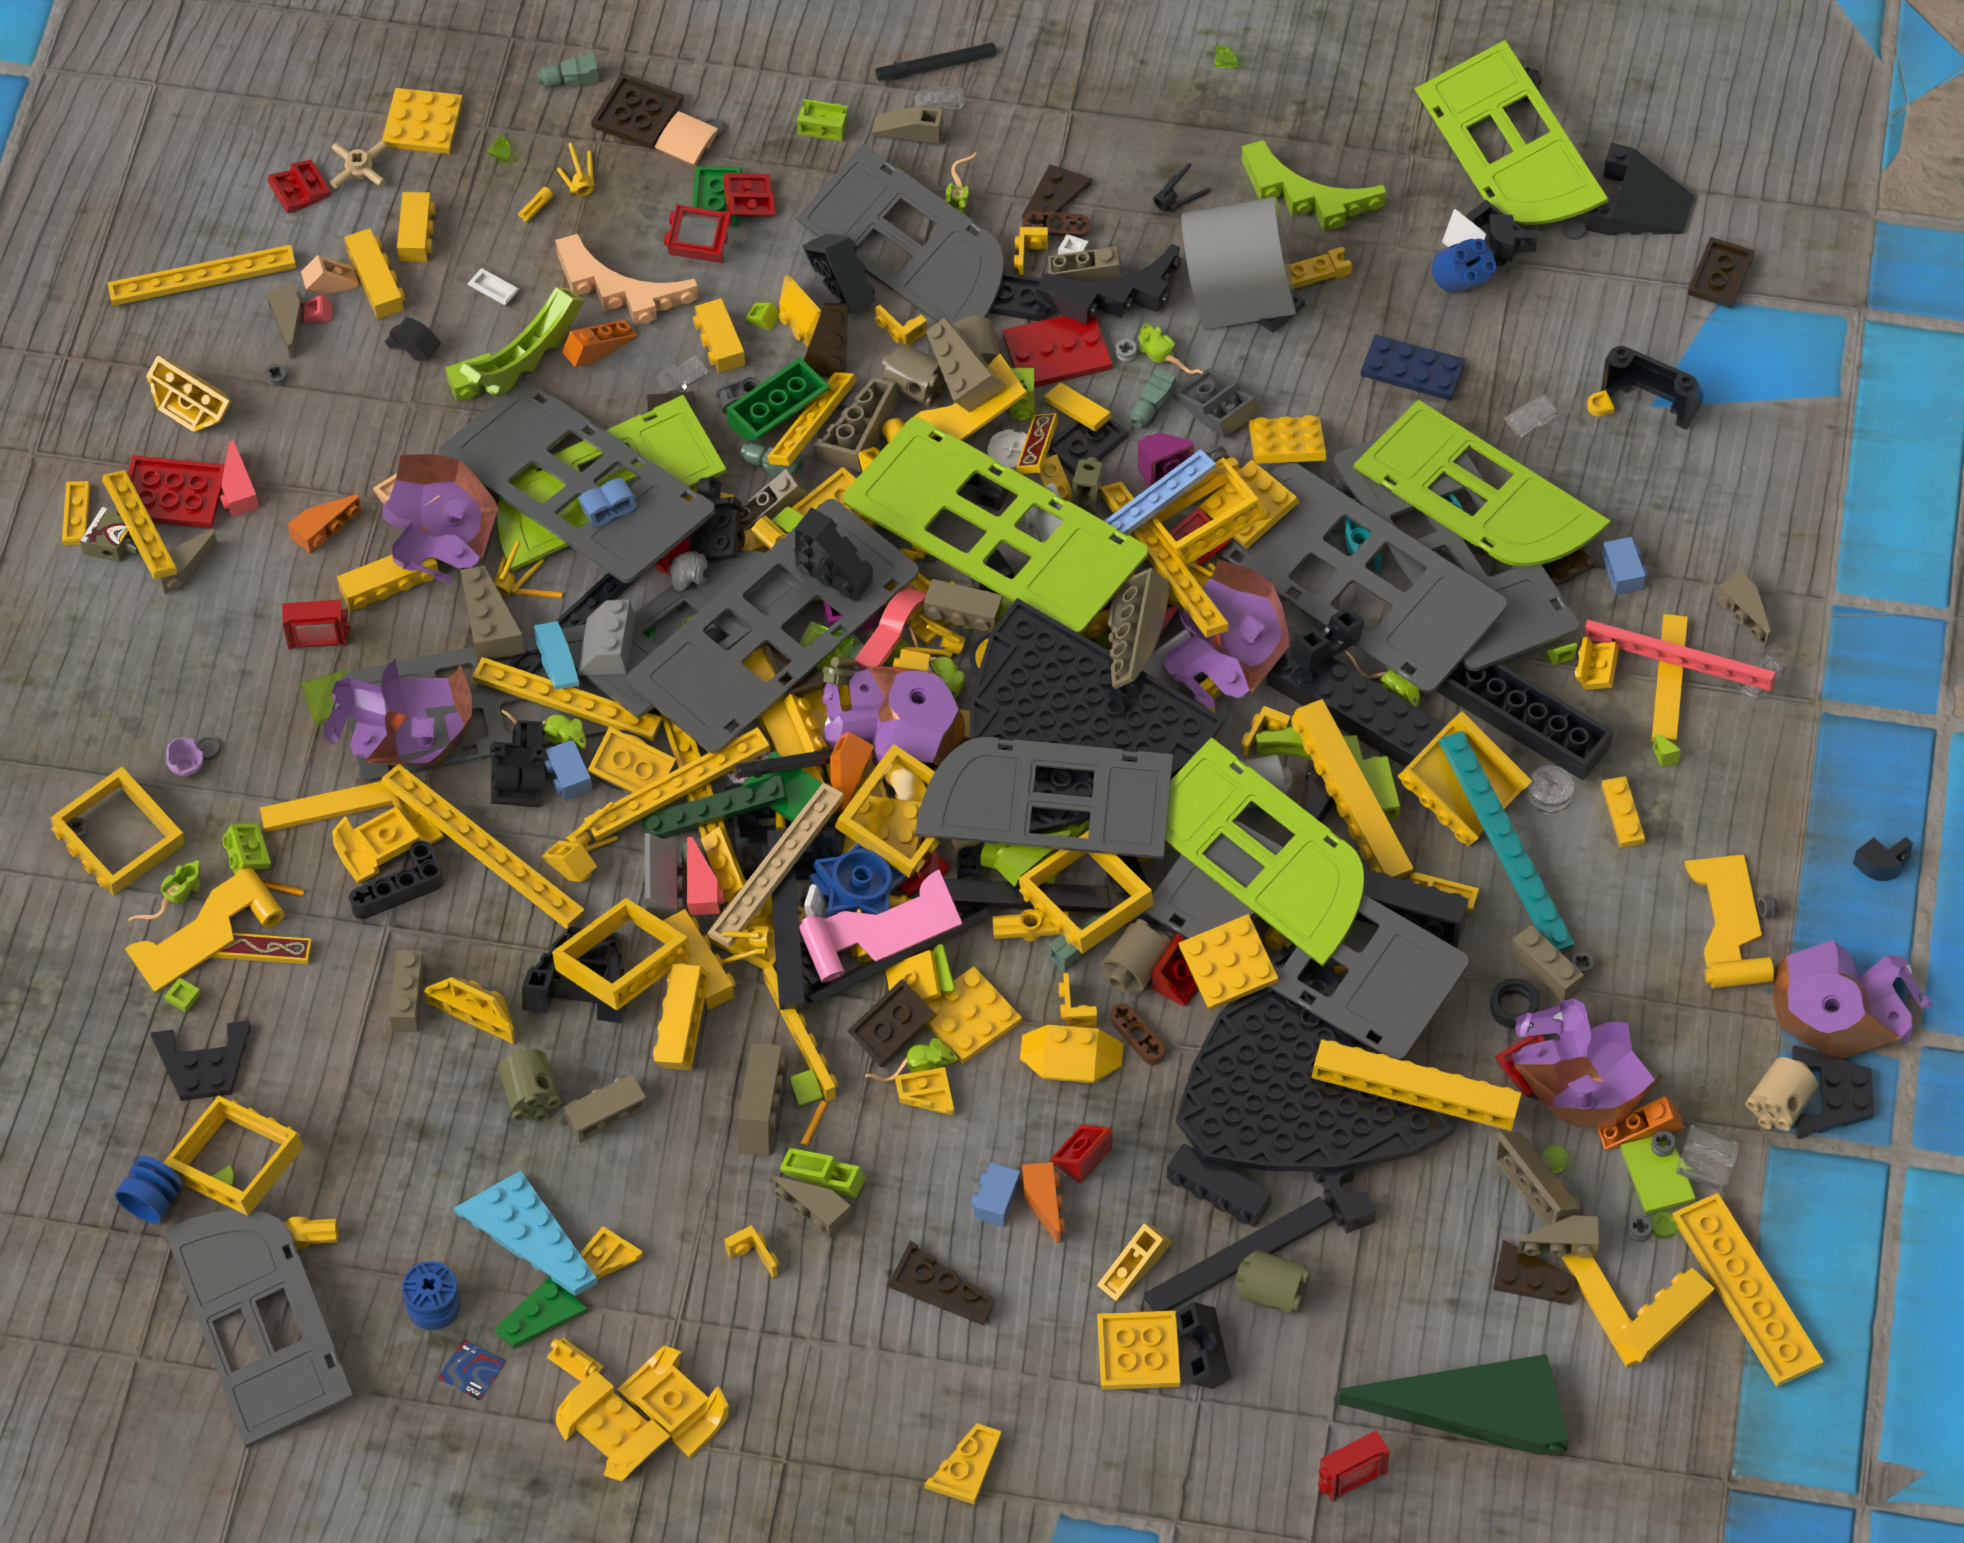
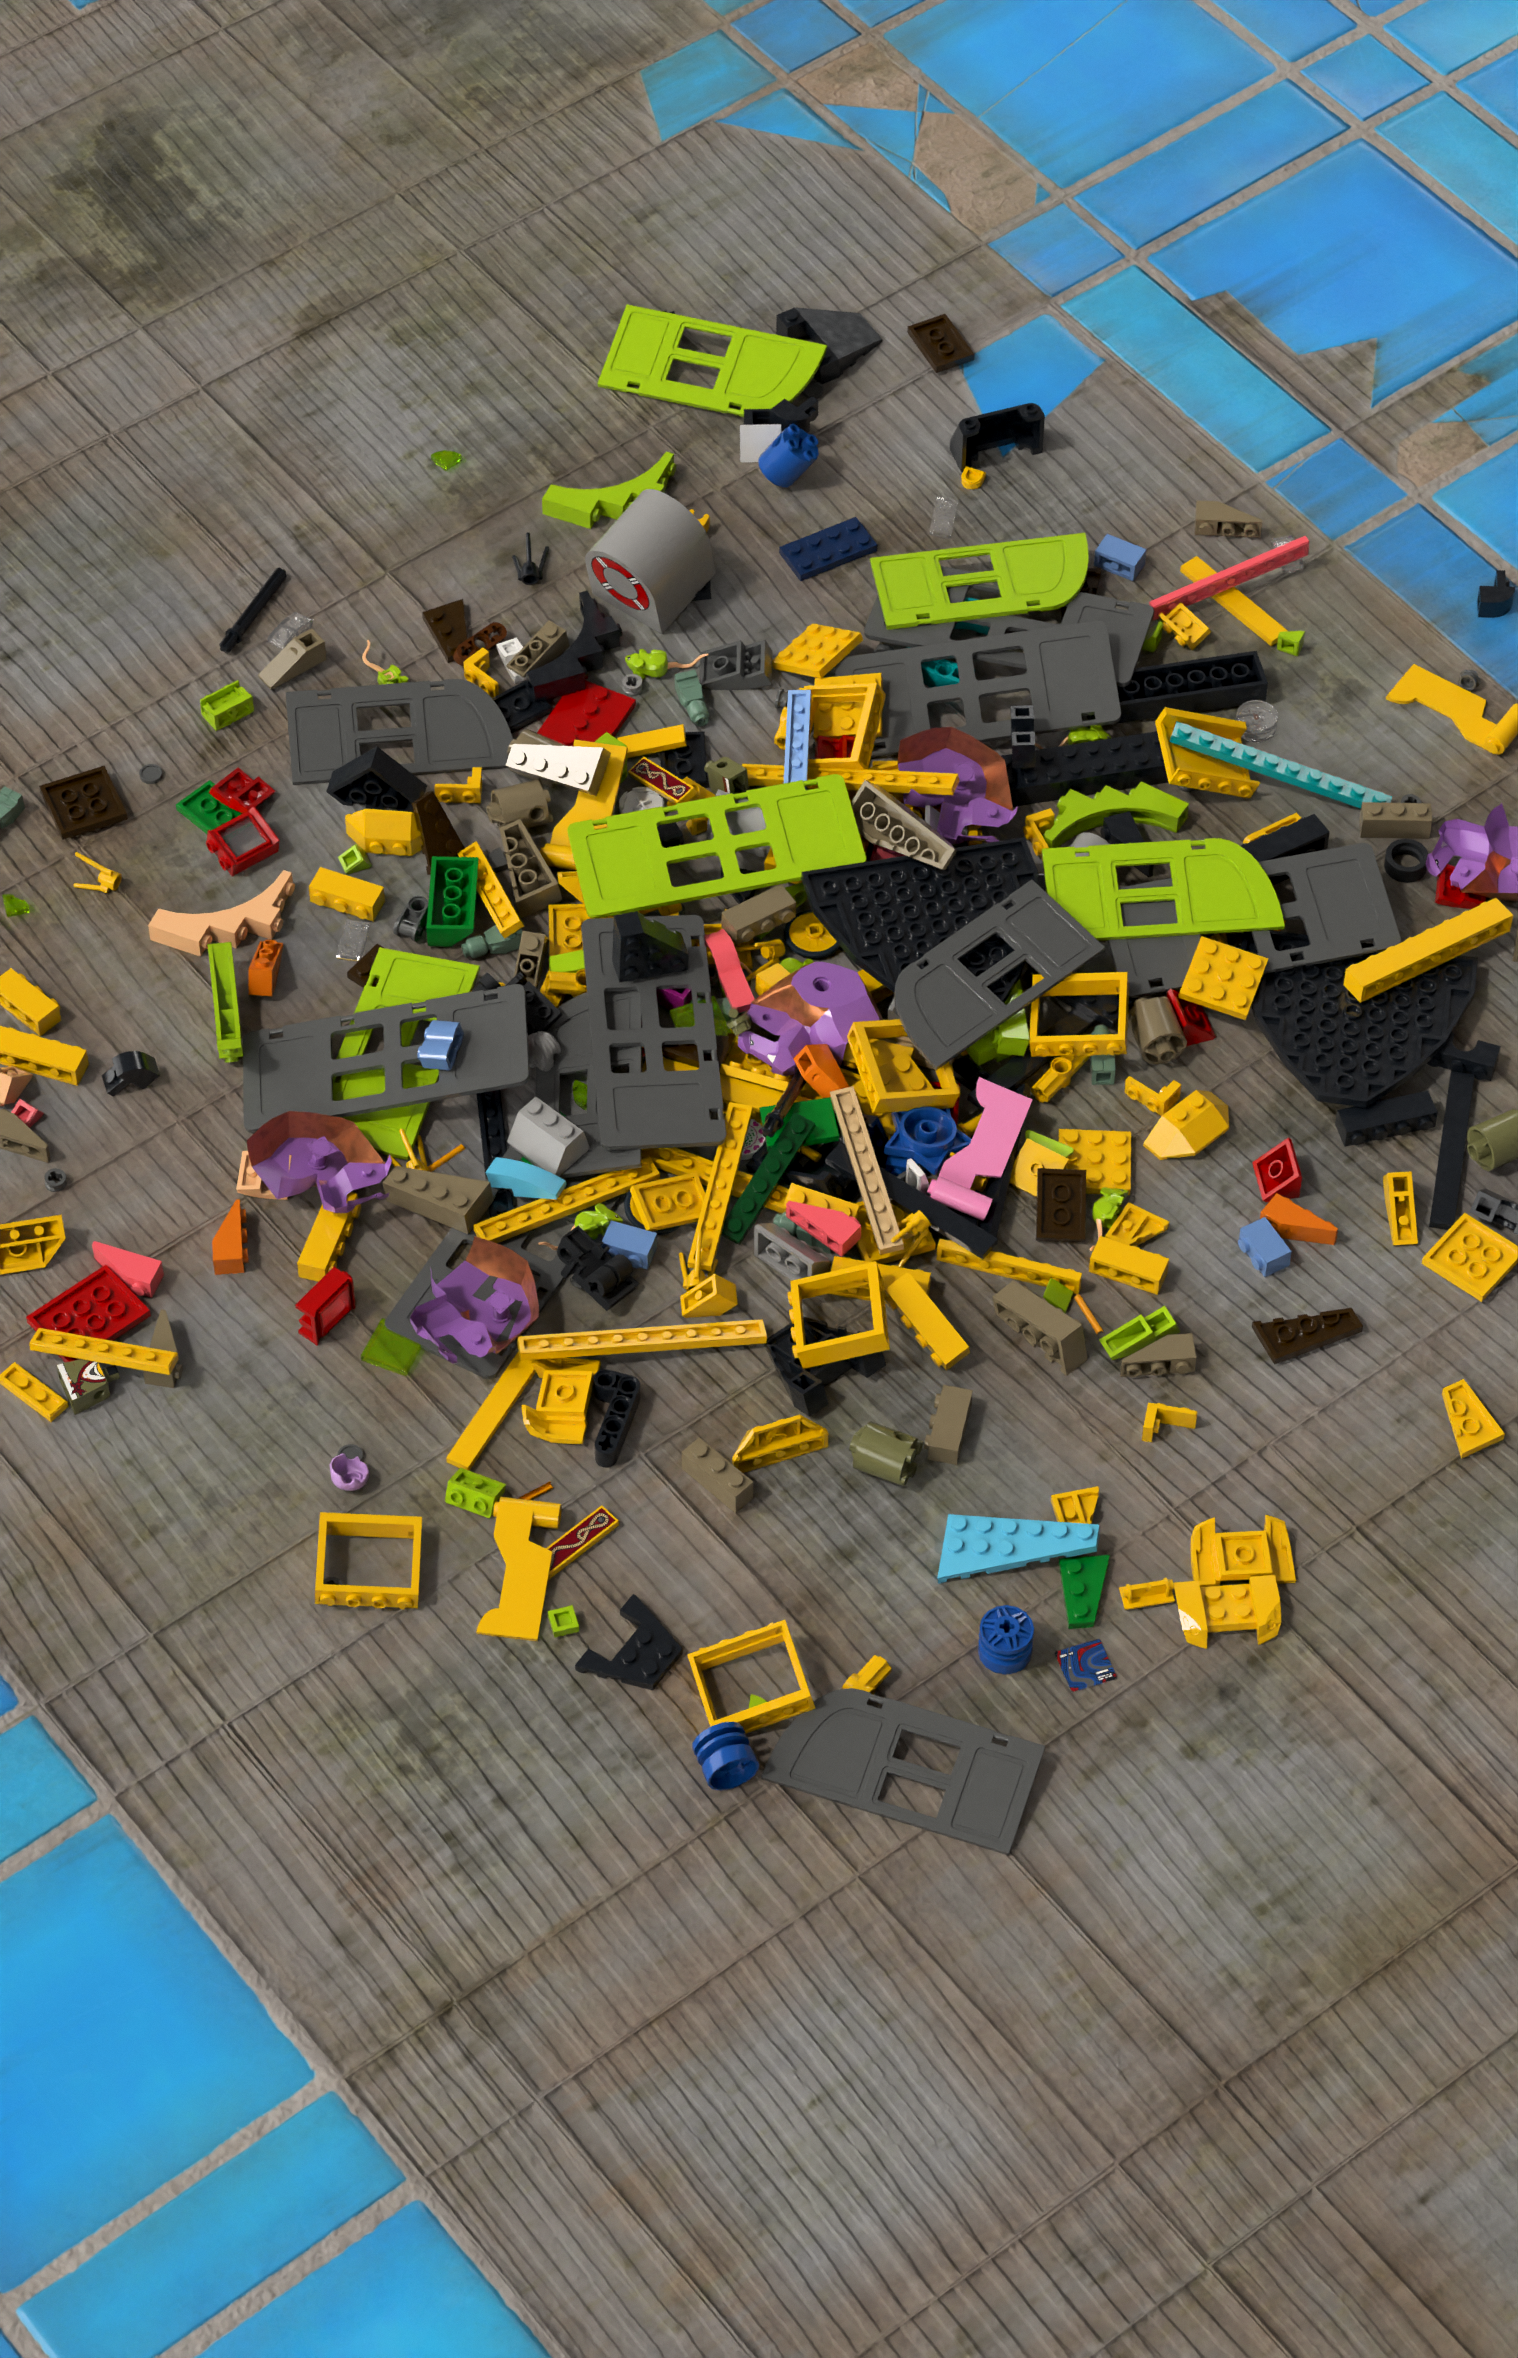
camera: 50 degrees left, 5 degrees down
lime animal [128,860,201,921] -> none
lime slope [445,352,491,402] -> none
white tile [468,268,519,306] -> none
yellow piece [518,187,553,223] -> none
light nougat slope [654,111,719,167] -> none
reddish brown beam [1111,1003,1165,1065] -> none
magenta slope [1137,432,1194,487] -> none
yellow brick [1291,699,1414,880] -> none
yellow plate [1601,776,1645,848] -> none
none -> yellow brick [1089,1236,1169,1295]

